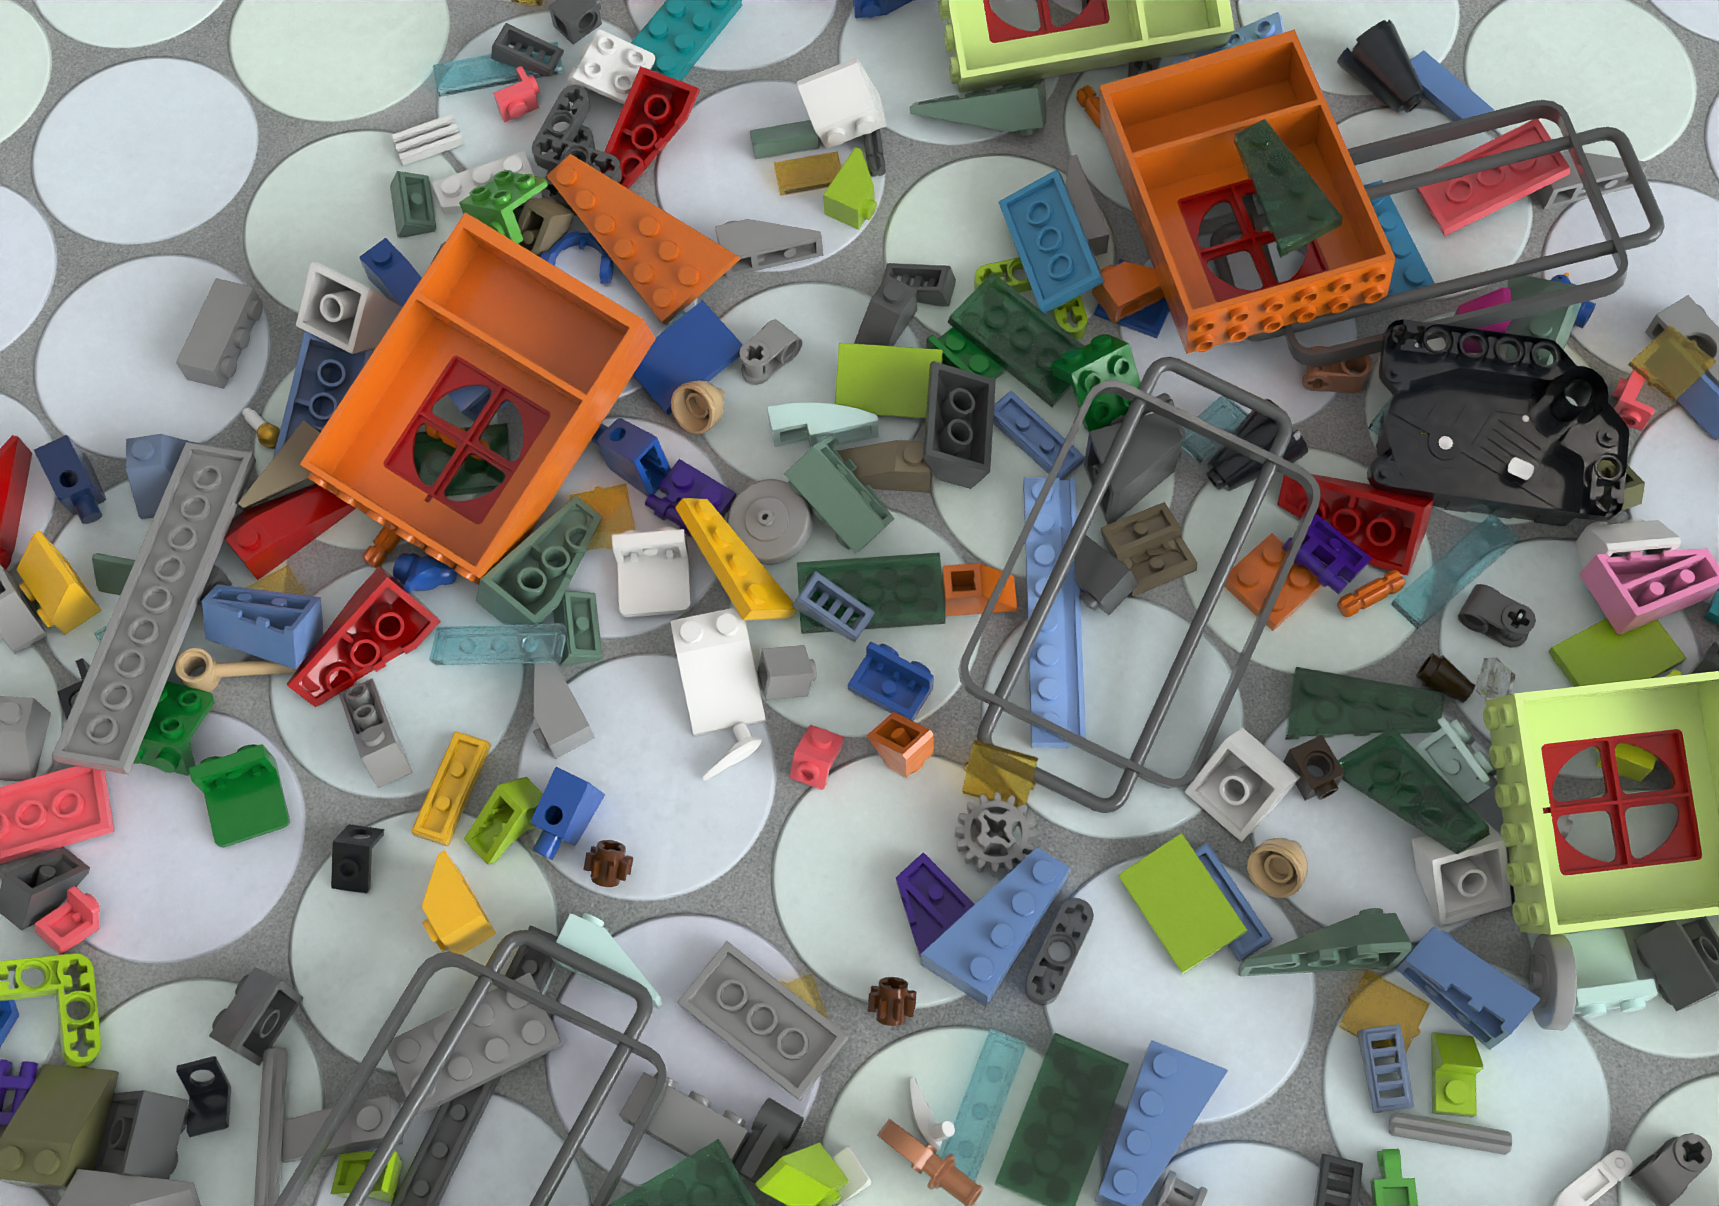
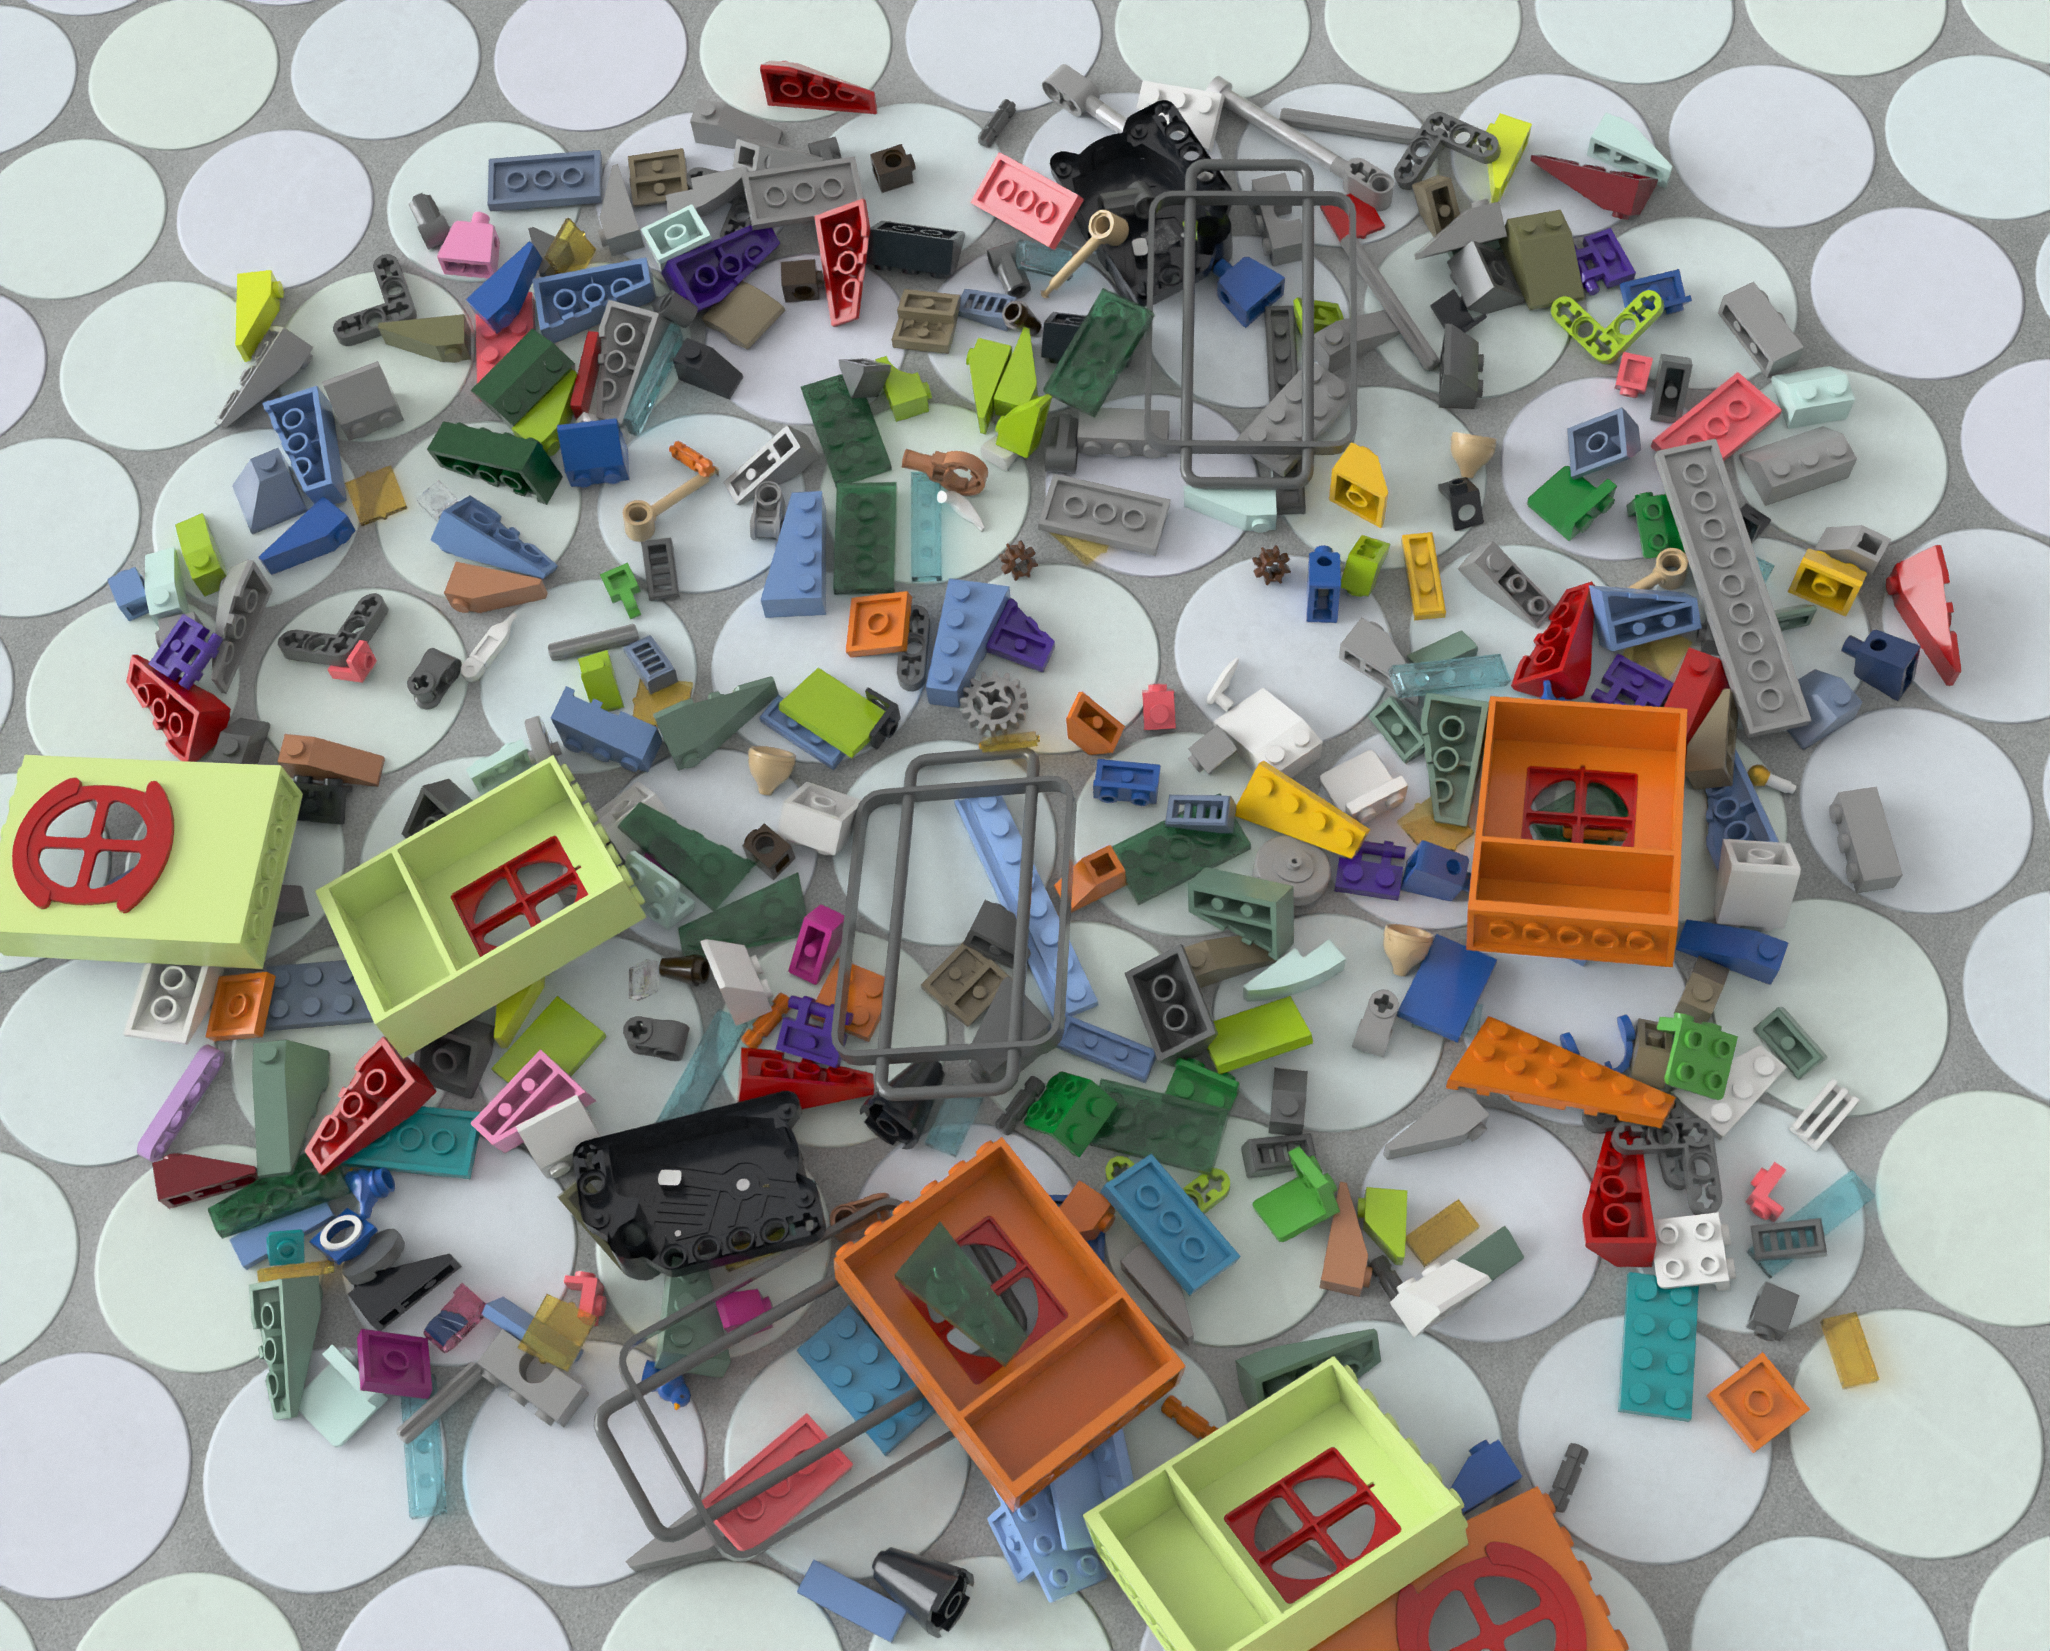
camera: 160 degrees right, 0 degrees up
none -> white slope [700,939,773,1026]
none -> dark pink slope [788,904,844,985]
none -> orange tile [846,591,912,657]
none -> black bracket [865,687,901,750]
none -> bright green bracket [1252,1146,1340,1242]
none -> nougat slope [1319,1182,1373,1297]
none -> sand green slope [1407,630,1478,682]
none -> tan helmet [1451,432,1497,478]
none -> sand blue slope [1567,407,1641,480]
none -> dark purple plate [1590,654,1674,707]

